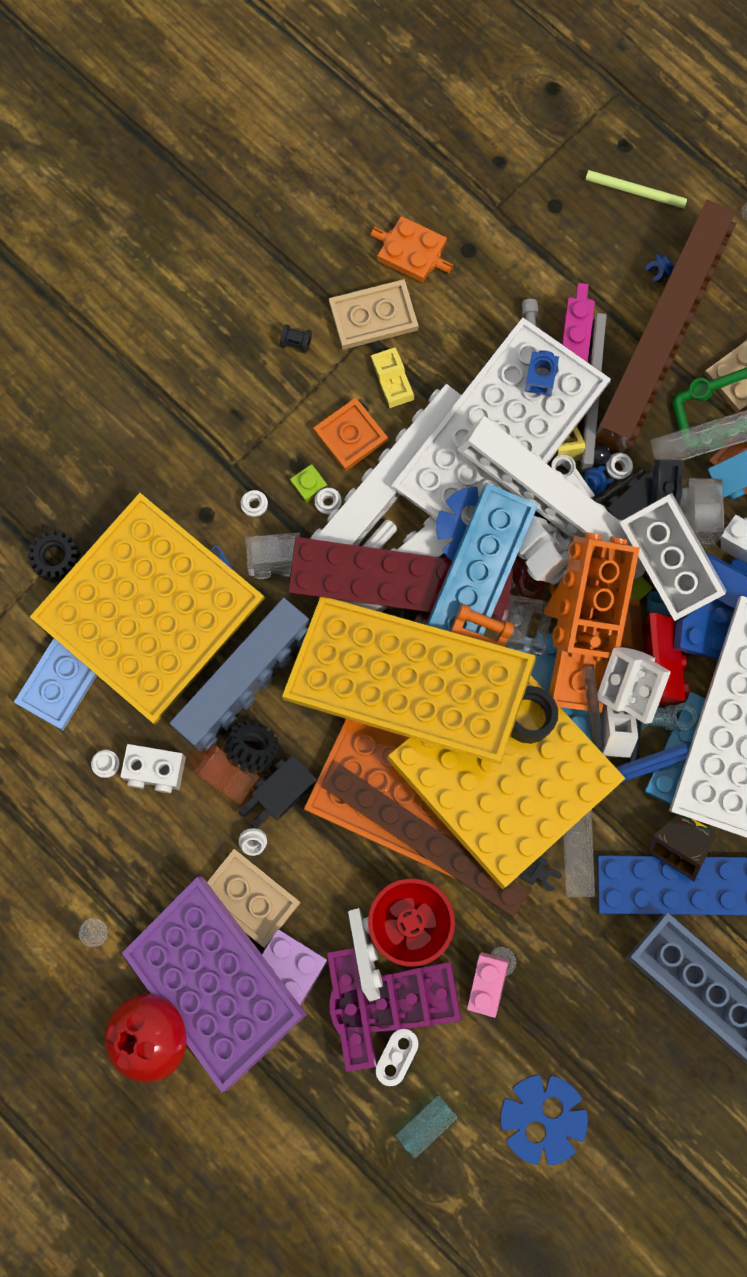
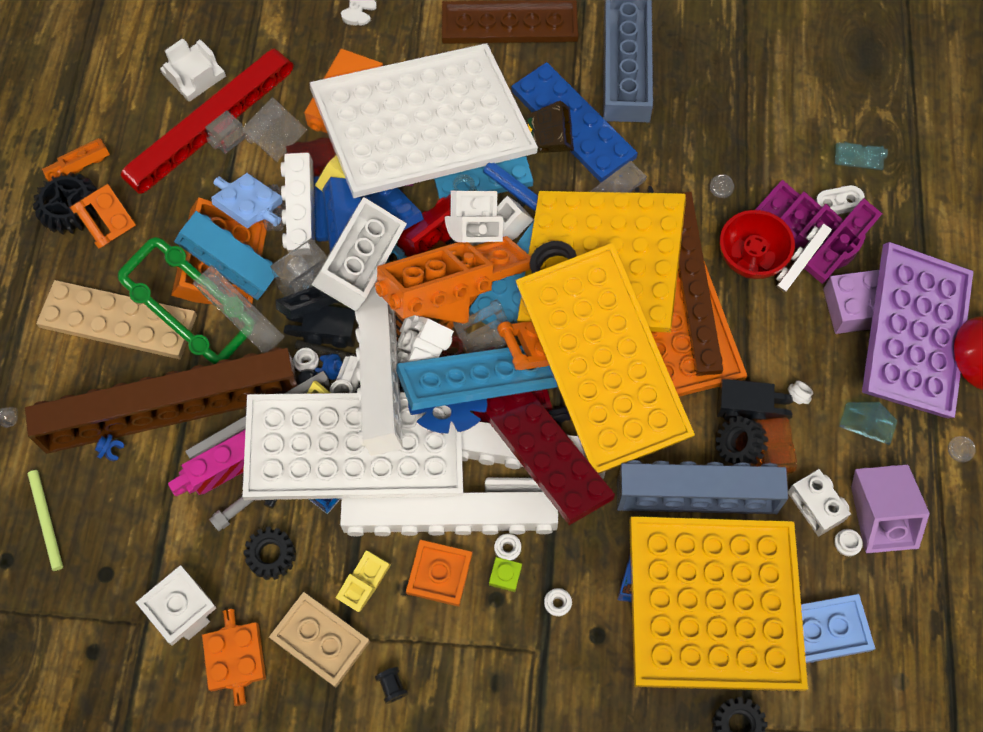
camera: 130 degrees left, 10 degrees down
tan plate [207,849,301,948] -> none
clear brick [245,533,301,579] -> none
bright pink plate [467,952,509,1018] -> none
blue piece [501,1075,588,1166] -> none
blue brick [524,350,559,397] -> none
clear smoke bar [582,664,604,748] -> none
none -> white panel [136,565,216,646]
none -> black tyre [244,527,296,580]
none -> clear light blue slope [839,402,898,445]
none -> lavender slope [851,465,930,553]

